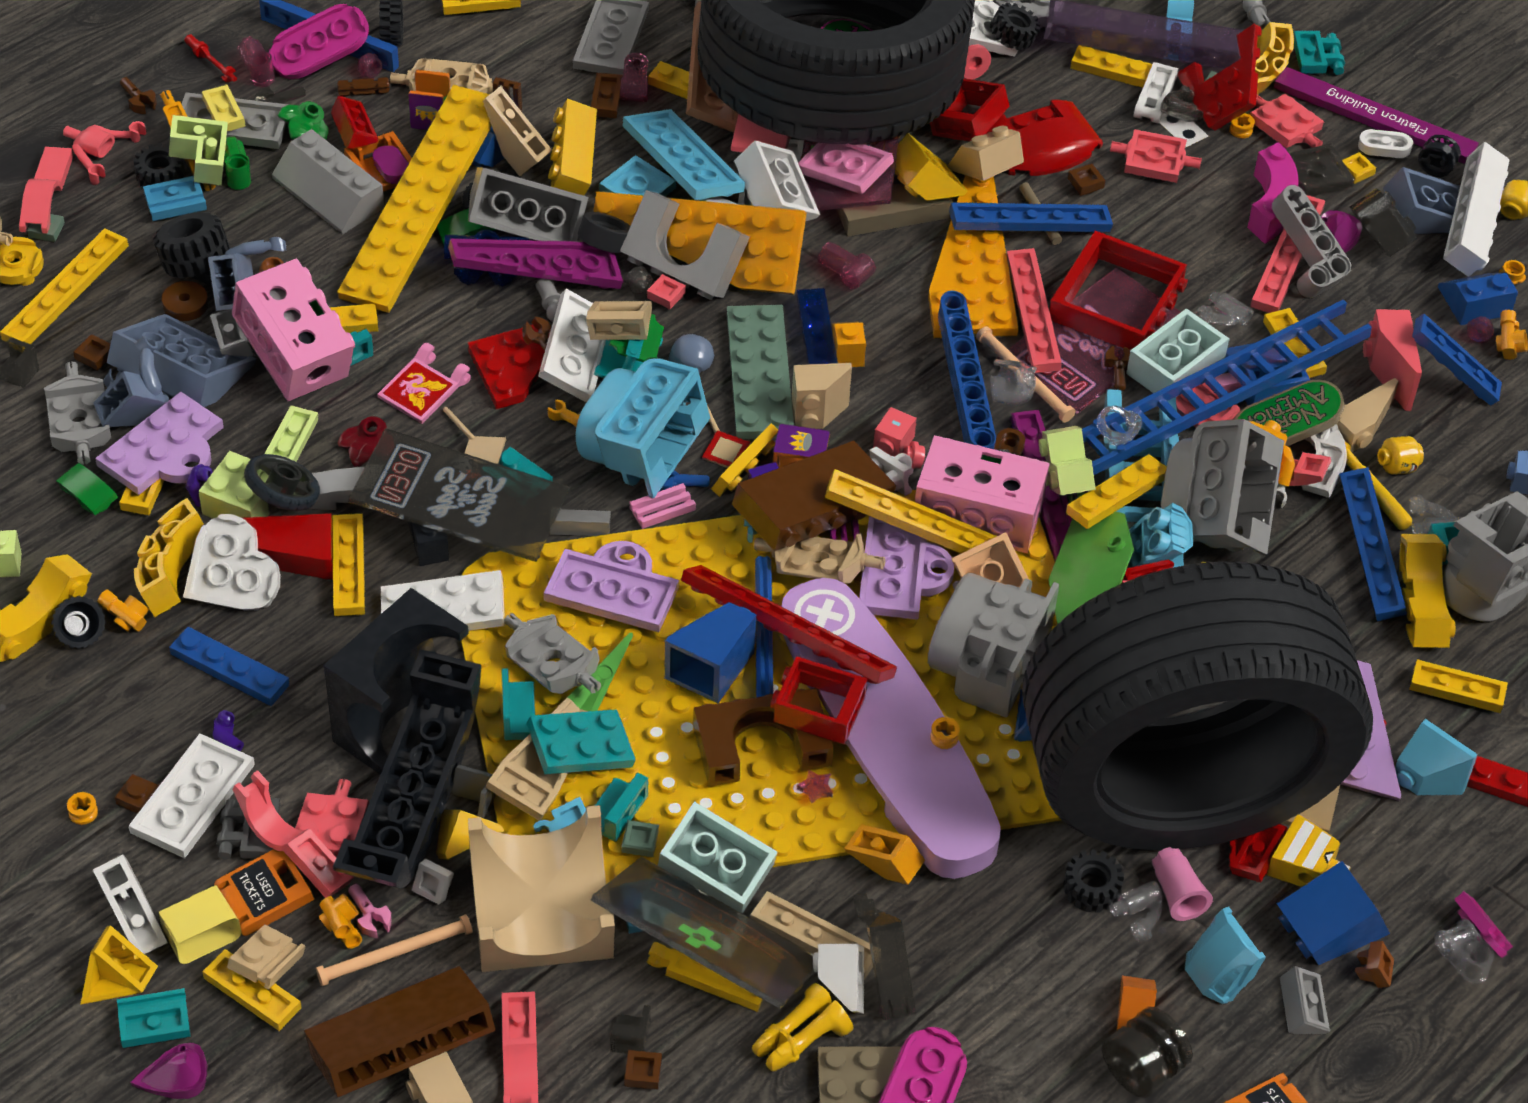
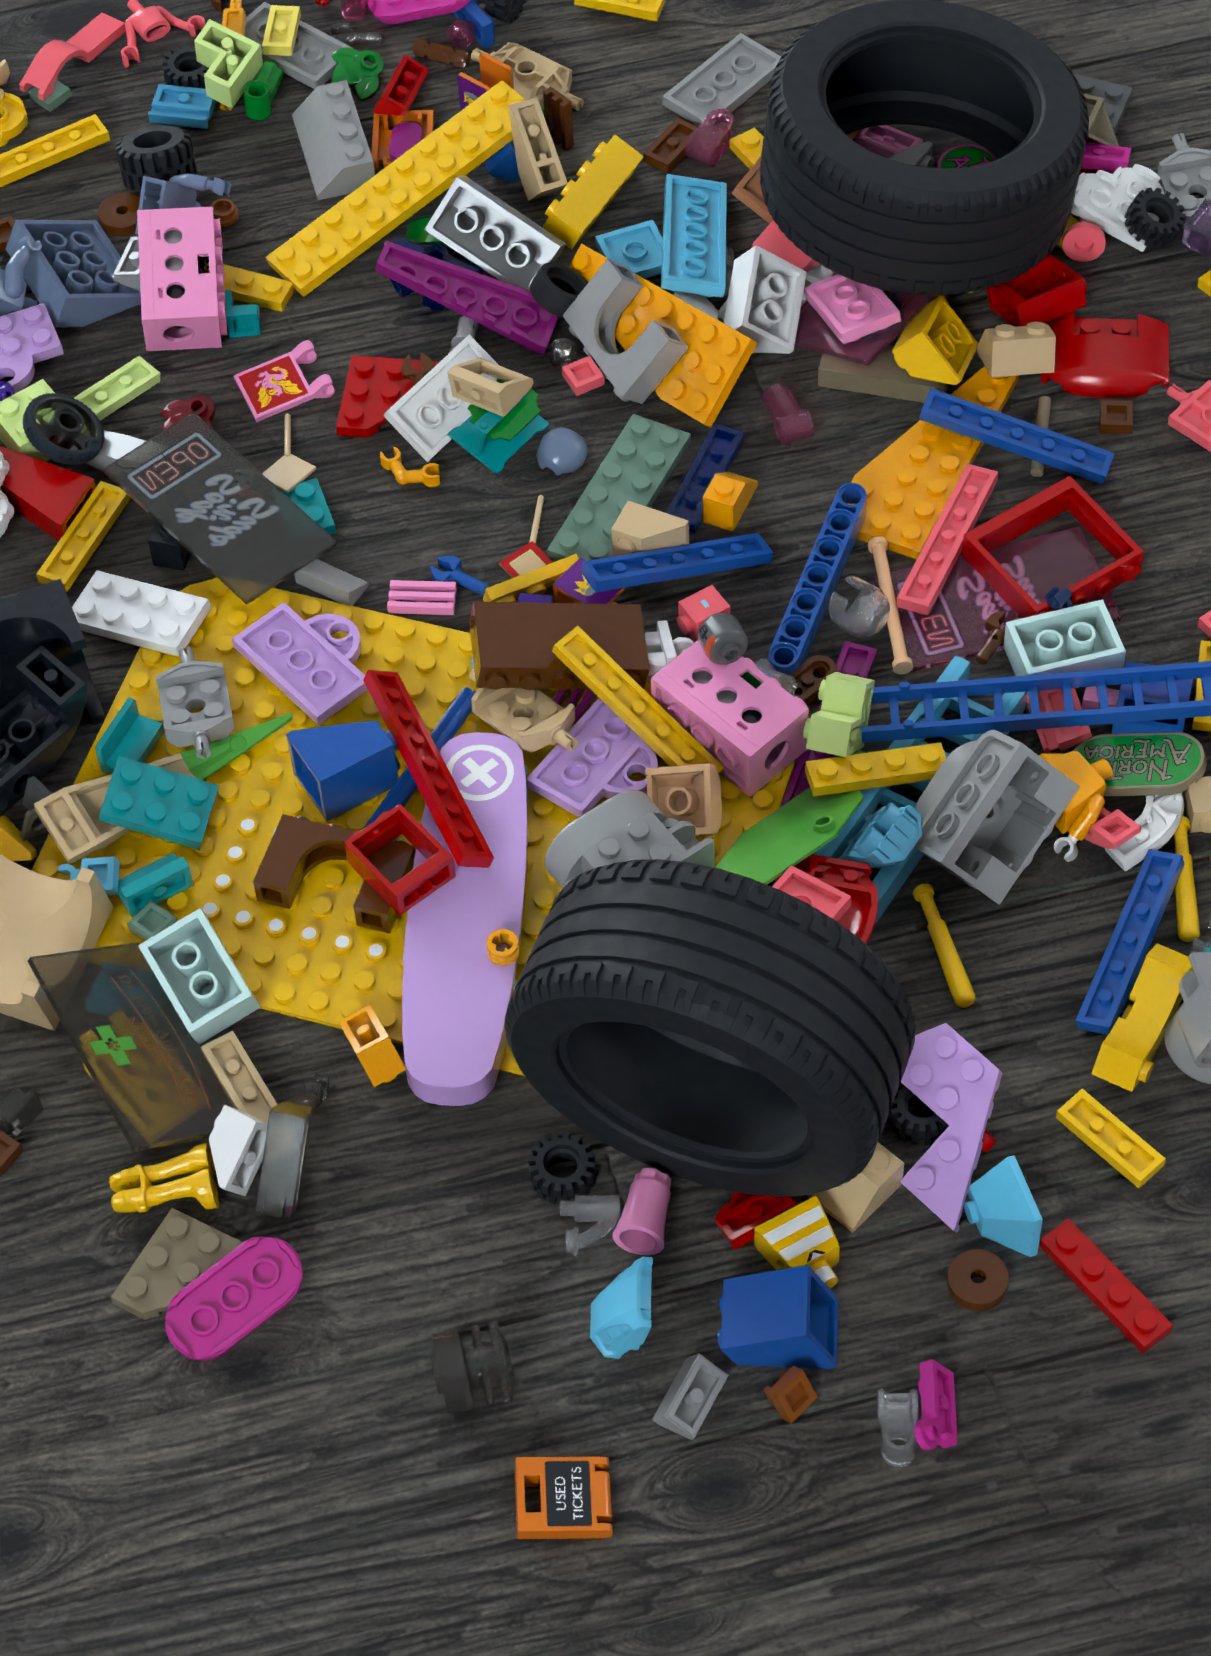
camera: 35 degrees right, 5 degrees up
medium azure brick [576,358,710,498] -> none
clear pink piece [797,769,833,804] -> none
clear piece [1097,406,1142,446] -> none
orange slope [1116,975,1157,1040] -> none
clear plant [1195,291,1254,326] -> none
none -> blue plate [581,533,773,592]
none -> dark grey head [698,613,748,664]
none -> reddish brown piece [947,1249,1009,1311]
none -> dark blue hand [1045,586,1075,610]

